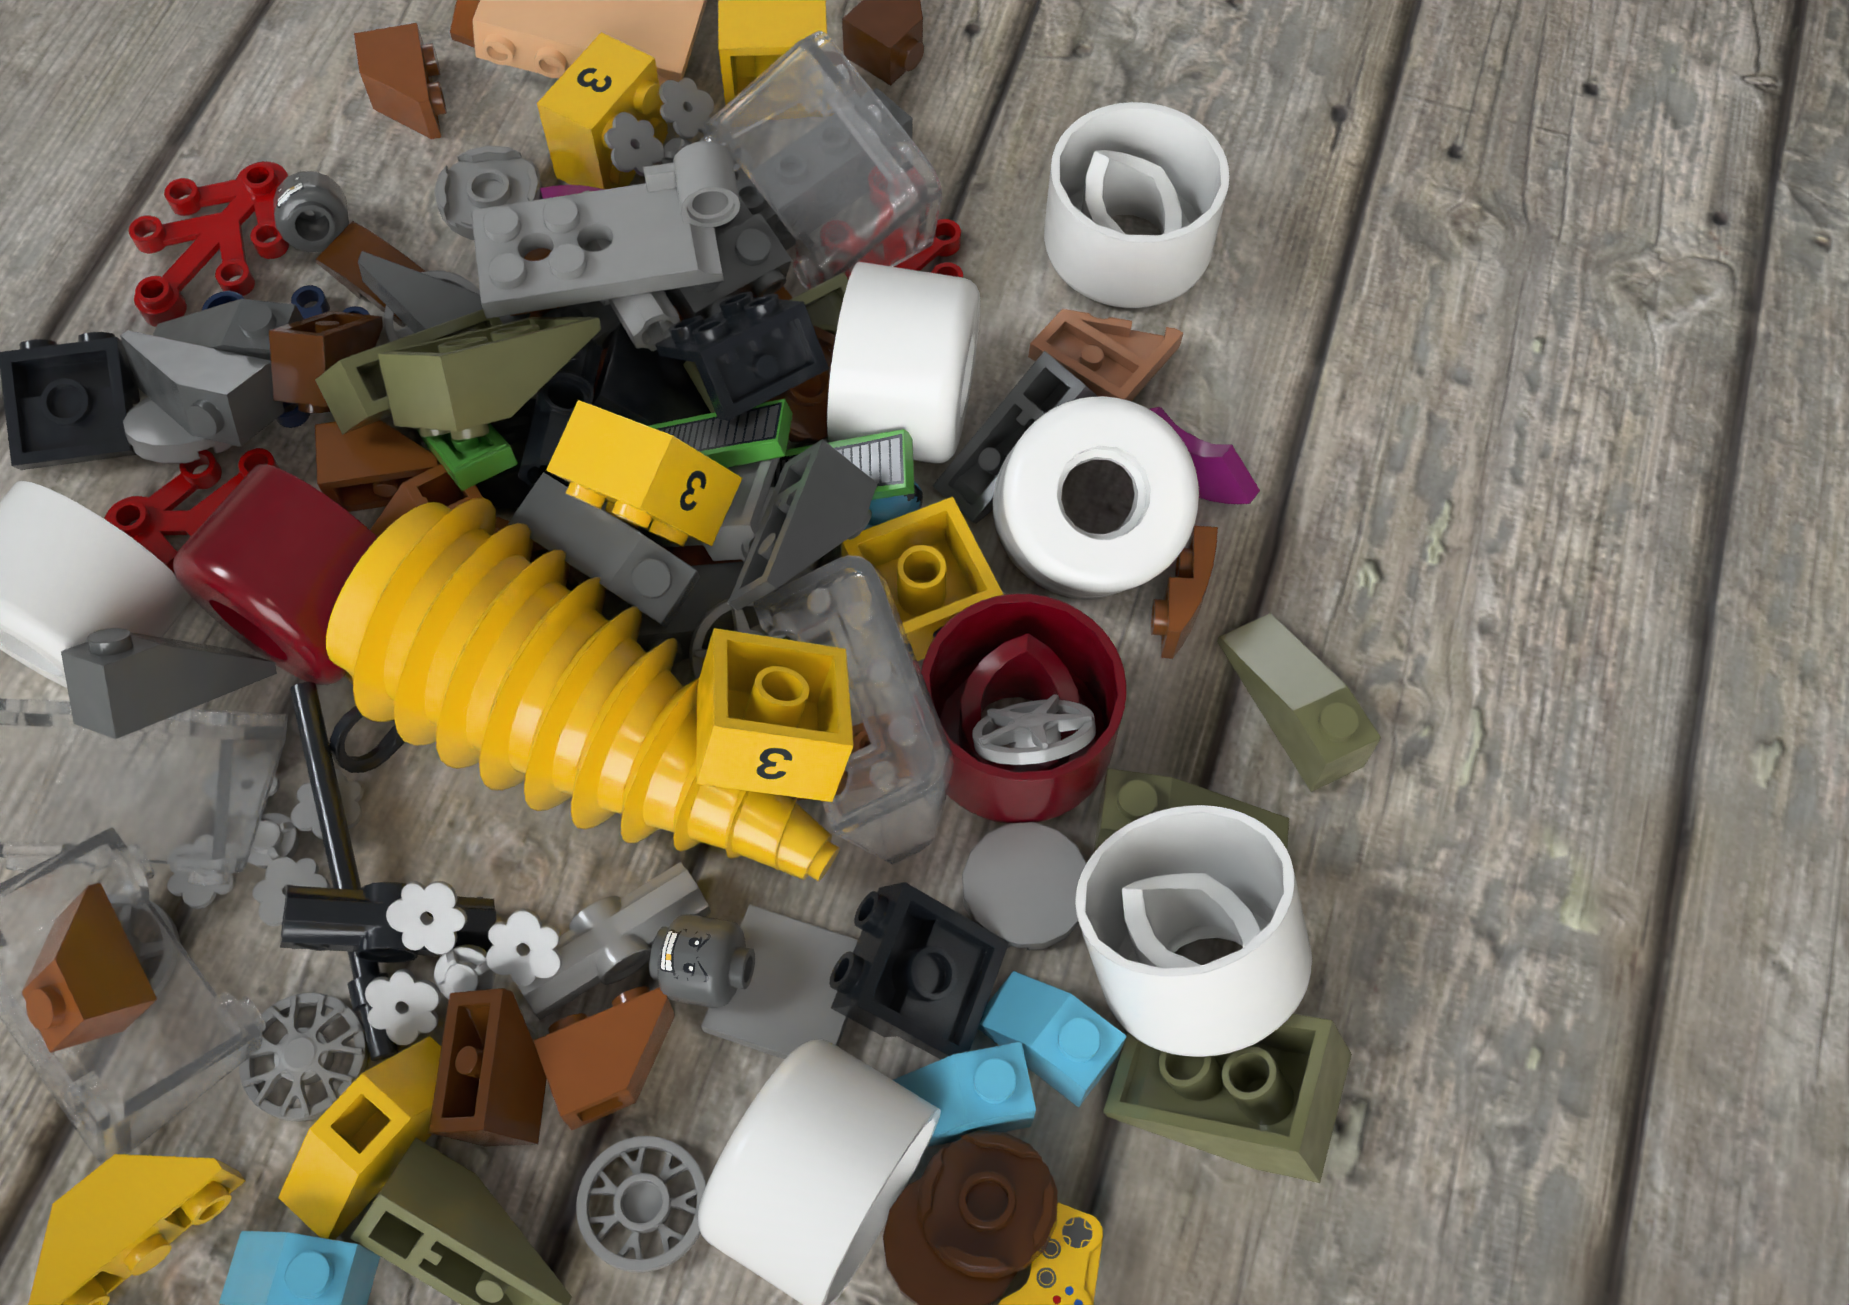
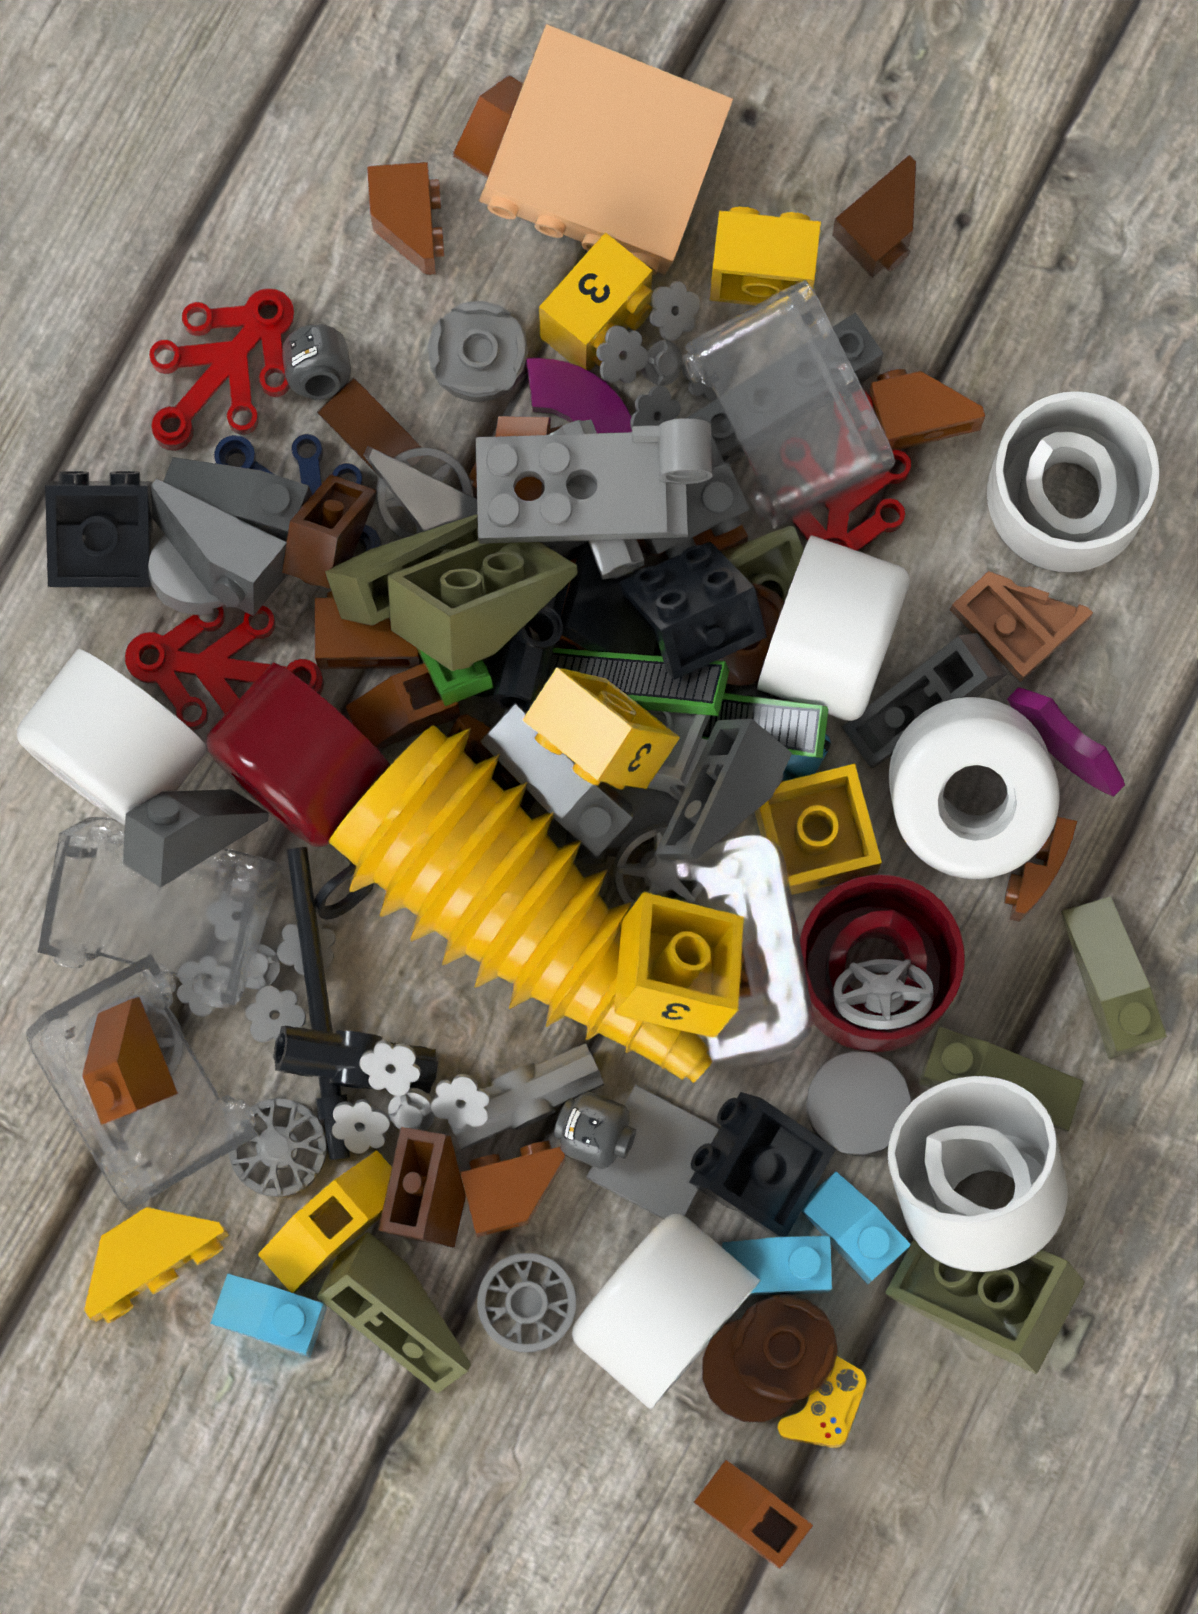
camera: 10 degrees right, 15 degrees up
none -> dark orange slope [869,369,985,454]

